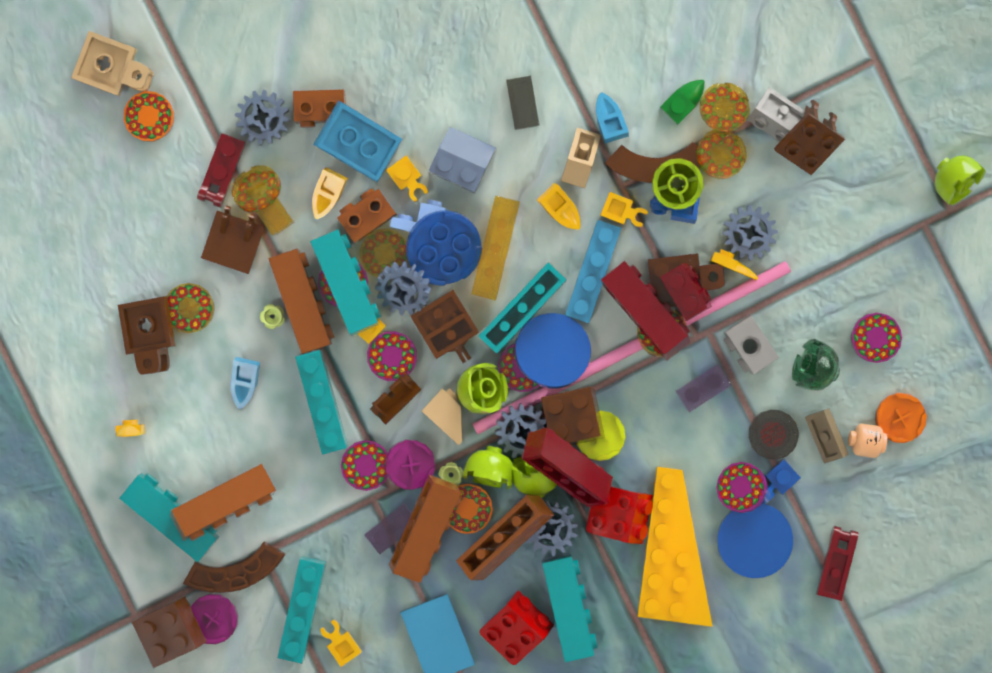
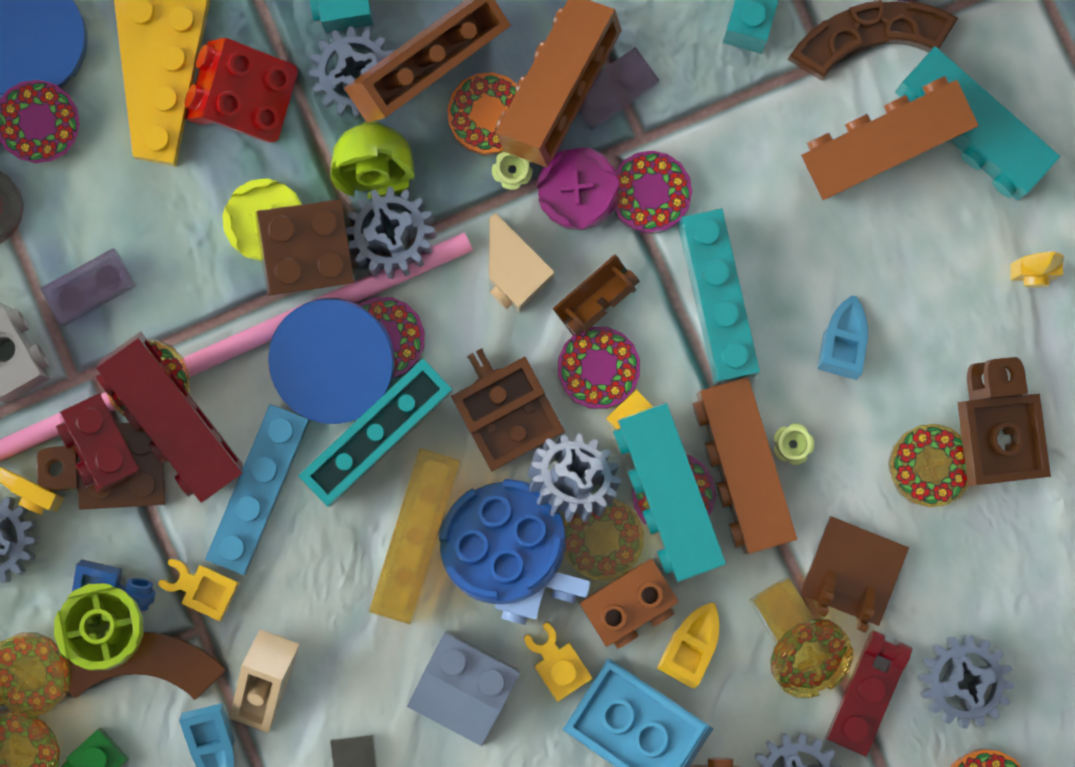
camera: 170 degrees left, 5 degrees down
lime cylinder [457,362,508,414] -> none
lime cylinder [462,446,513,489] -> none
dark red brick [522,428,613,507] -> none
yellow plate [537,183,580,230] -> none
none -> sand blue gear [918,635,1014,729]

